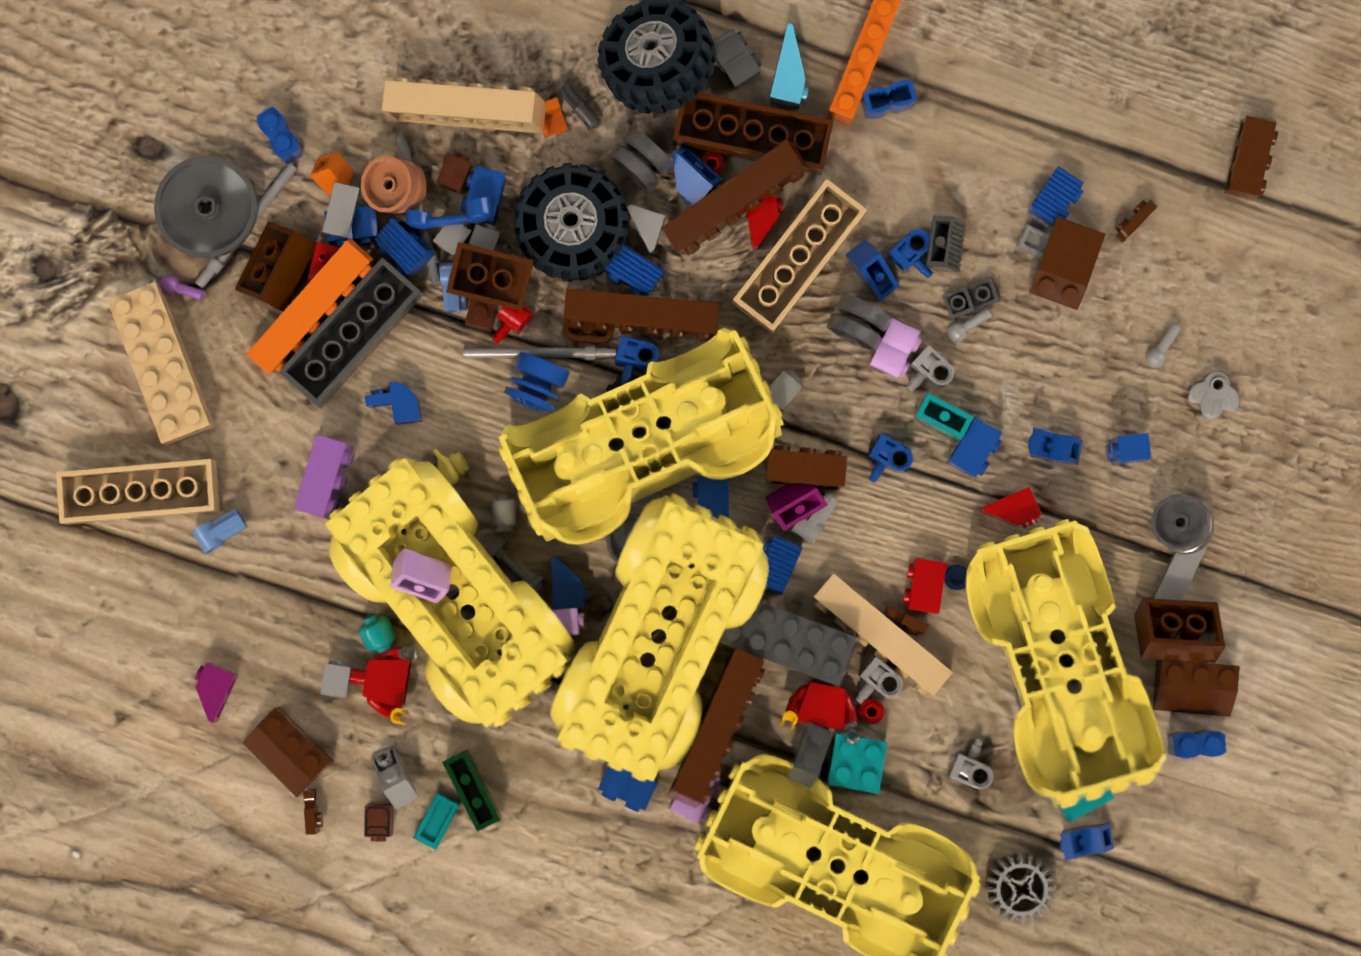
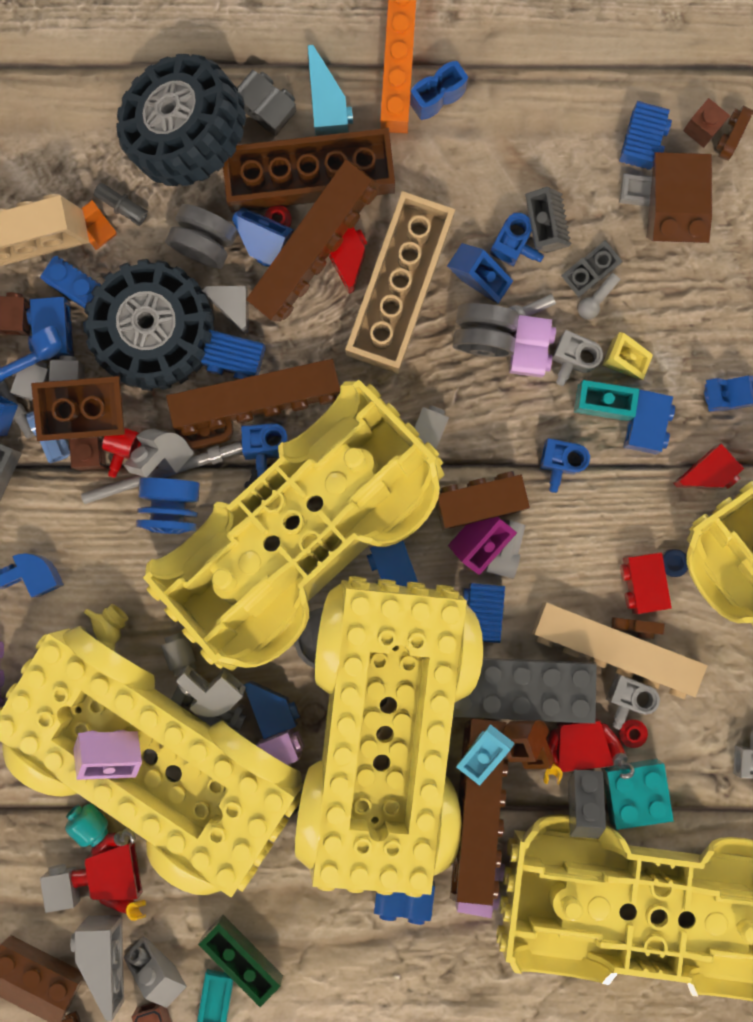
camera: 15 degrees left, 0 degrees up
none -> blue brick [40,255,101,309]
none -> light grey slope [70,915,124,1021]
none -> light grey brick [123,429,194,477]
none -> light grey brick [176,665,246,717]
none -> medium azure slope [456,724,514,785]
none -> reddish brown brick [502,720,554,769]
none -> light grey bar [509,294,556,316]
none -> light yellow slope [602,332,653,380]
none -> copper brick [683,98,730,148]

